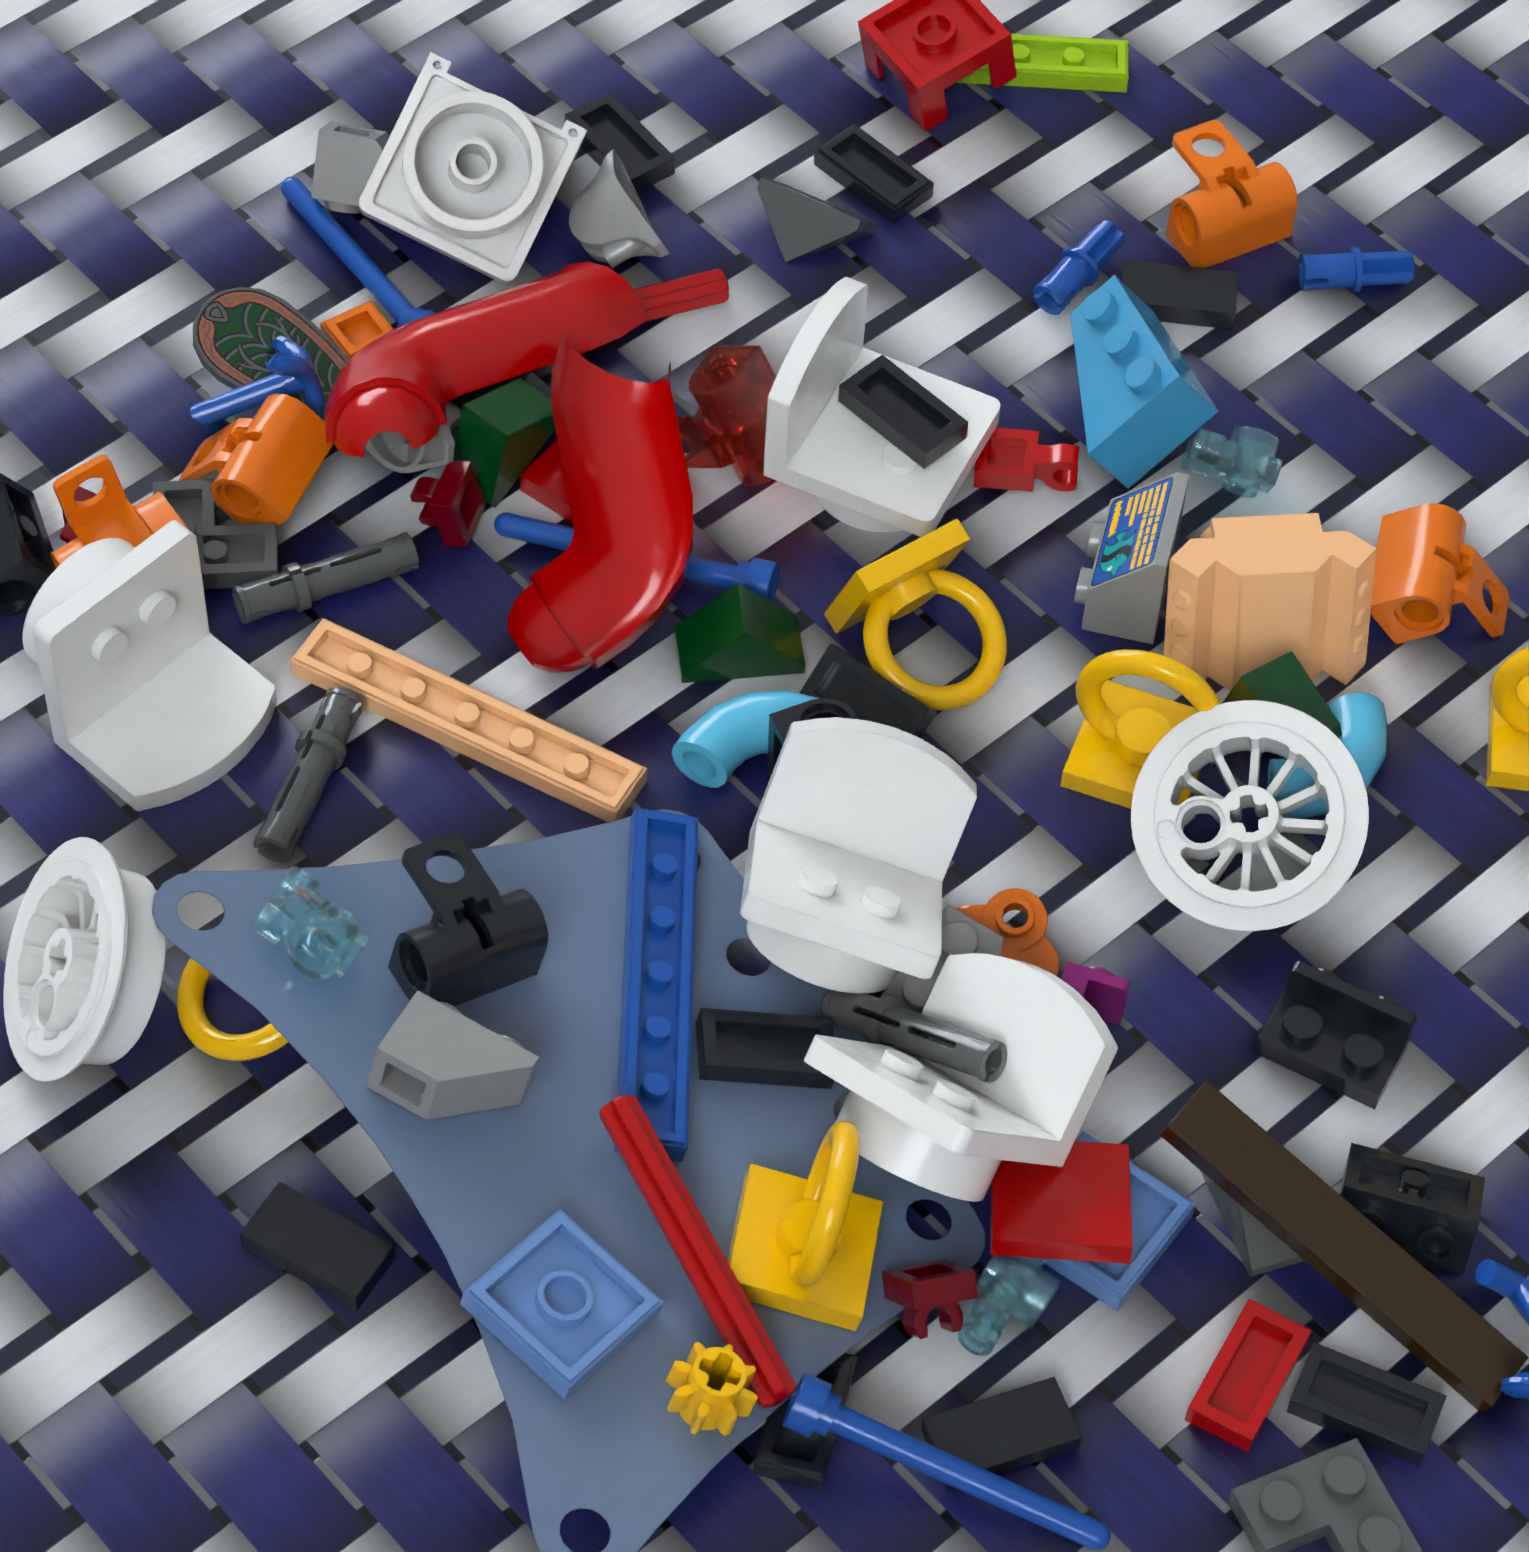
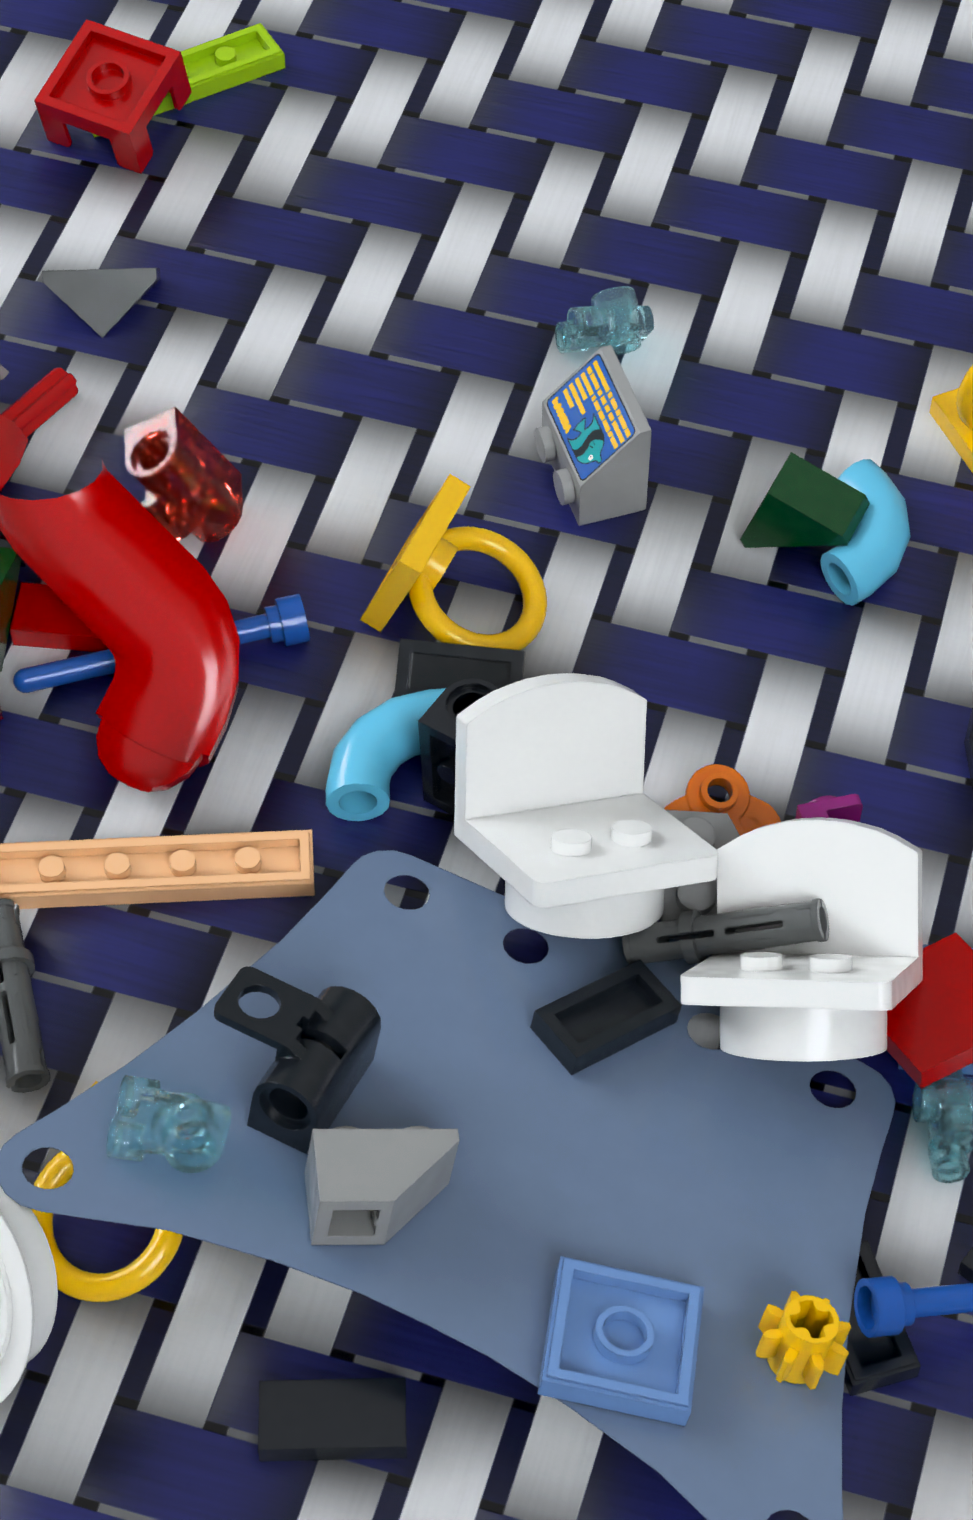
camera: 30 degrees left, 0 degrees up
red axle [599,1095,796,1408] -> none
blue tile [614,807,699,1161] -> none
dark green slope [675,584,805,683] -> none
yellow tile [727,1121,883,1331] -> none
white piece [763,277,1001,537] -> none
black tile [814,124,934,224] -> none
black tile [838,355,968,469] -> none
dark red tile [882,1259,978,1339] -> none
red plate [974,428,1080,492] -> none
blue axle [1033,220,1124,315] -> none
yellow tile [1060,649,1220,809] -> none
dark azure wedge [1070,275,1219,489] -> none
black tile [1121,260,1238,329] -> none
white piece [1131,700,1369,931] -> none
light nougat slope [1164,513,1377,691] -> none
orange piece [1166,120,1298,268] -> none
blue axle [1298,247,1415,293] -> none
orange piece [1371,503,1509,645] -> none

